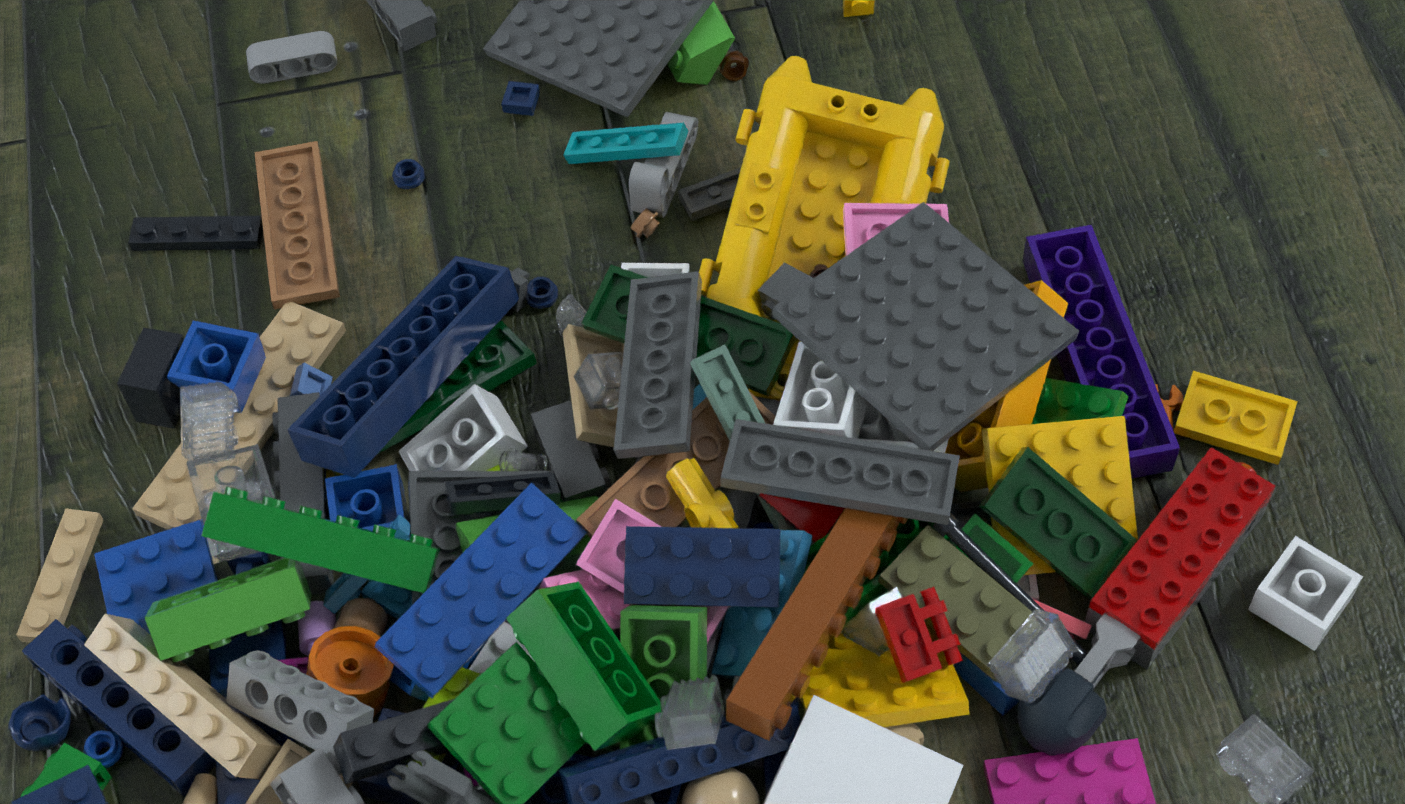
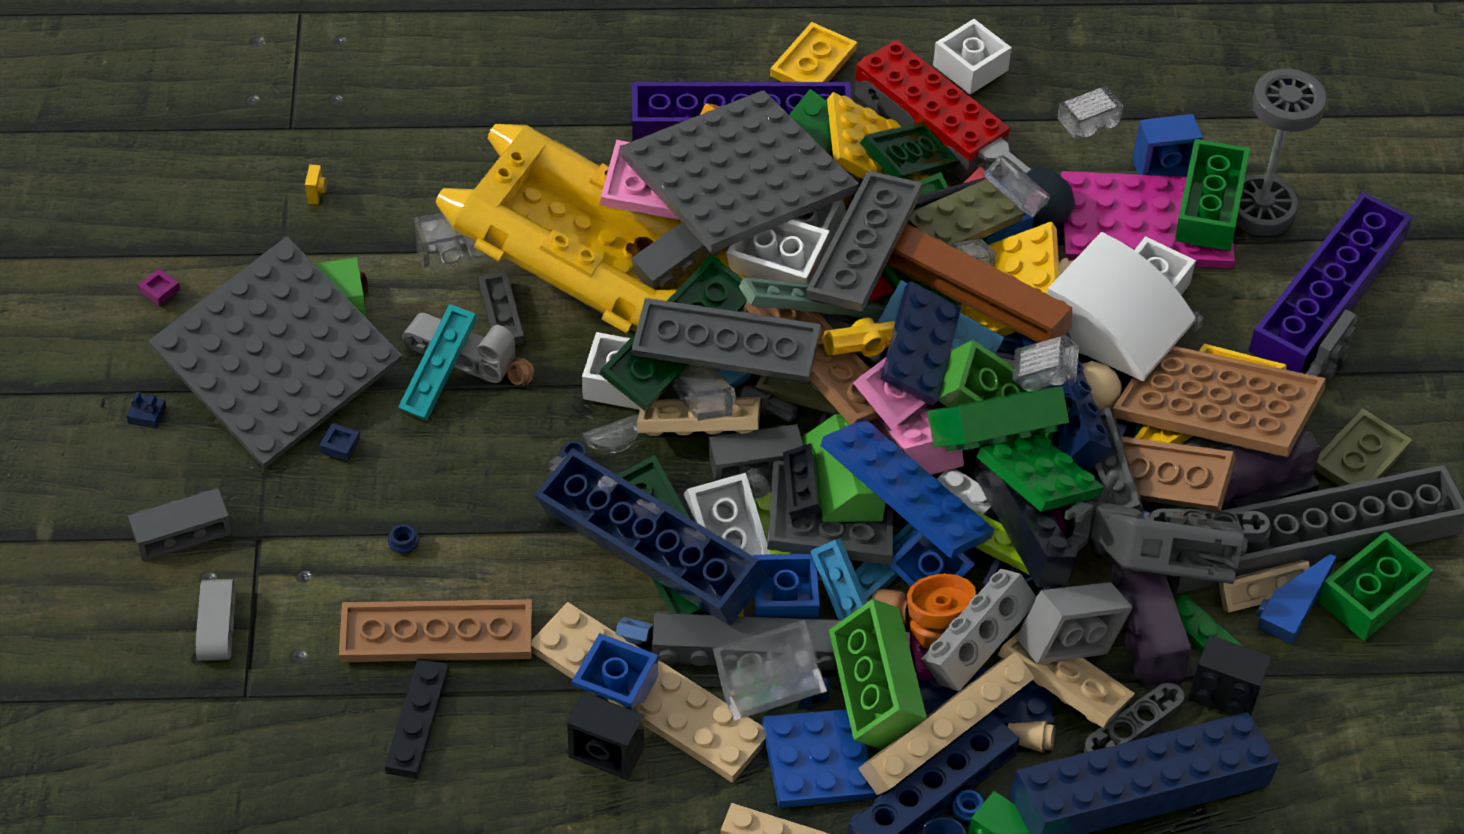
camera: 85 degrees left, 5 degrees down
clear brick [180,381,238,464] -> none
green brick [201,486,440,593] -> none
red plate [874,586,963,683] -> none

